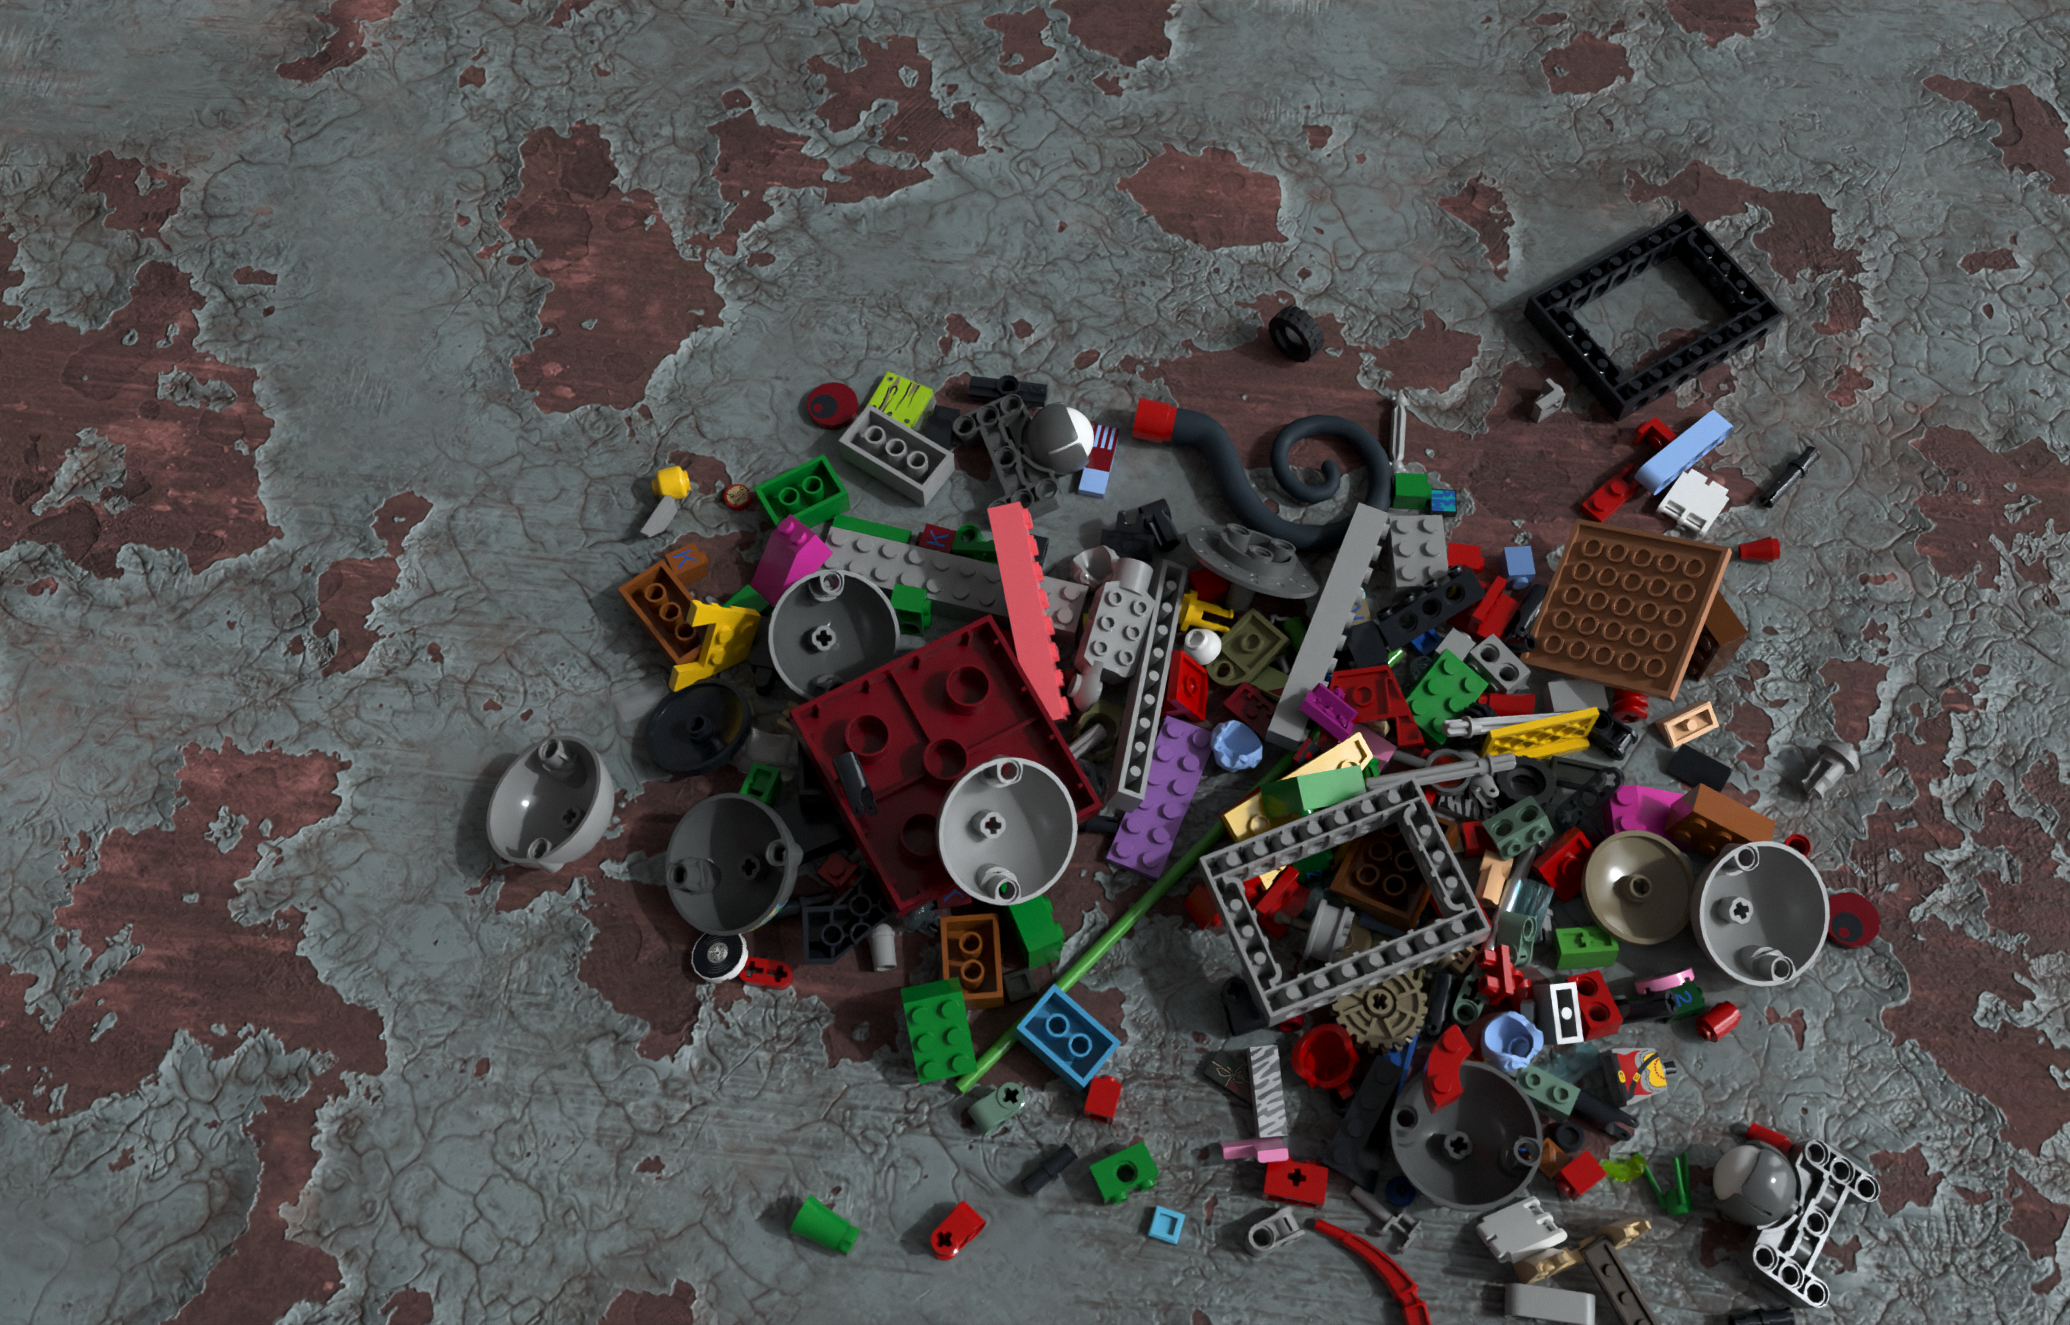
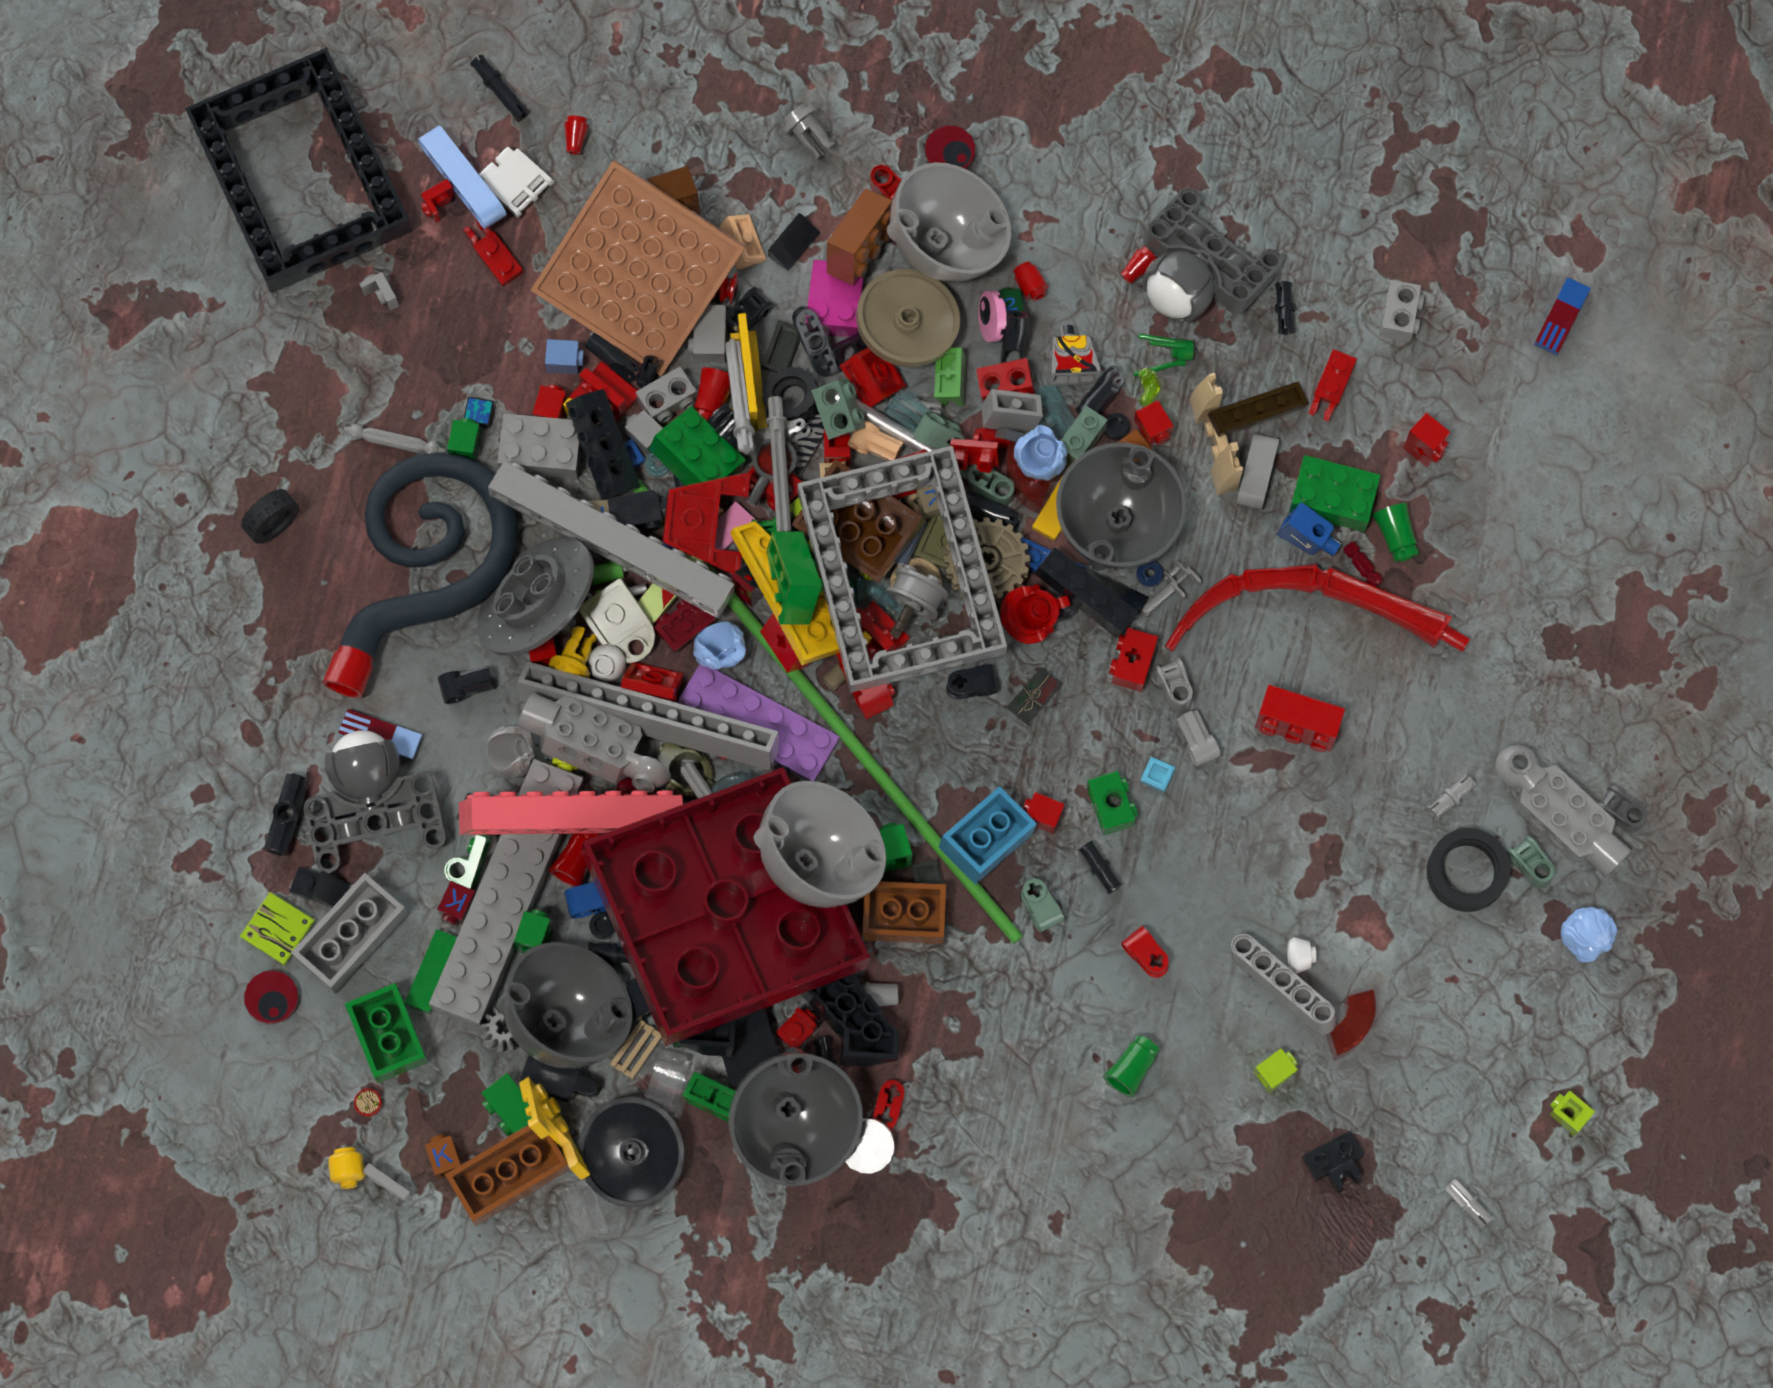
camera: 85 degrees left, 10 degrees up
light grey piece [486,736,614,873] -> none
dark pink slope [750,514,833,608] -> none
black piece [832,751,878,818] -> none
green brick [900,977,978,1084] -> none
black plate [1100,510,1156,562] -> none
bright pink tile [1220,1137,1289,1163] -> none
light grey tile [1246,1045,1288,1138] -> none
magenta slope [1299,683,1358,743] -> none
red brick [1422,1024,1472,1115] -> none
white plate [1476,1196,1567,1264] -> none
none -> light grey piece [1176,710,1221,767]

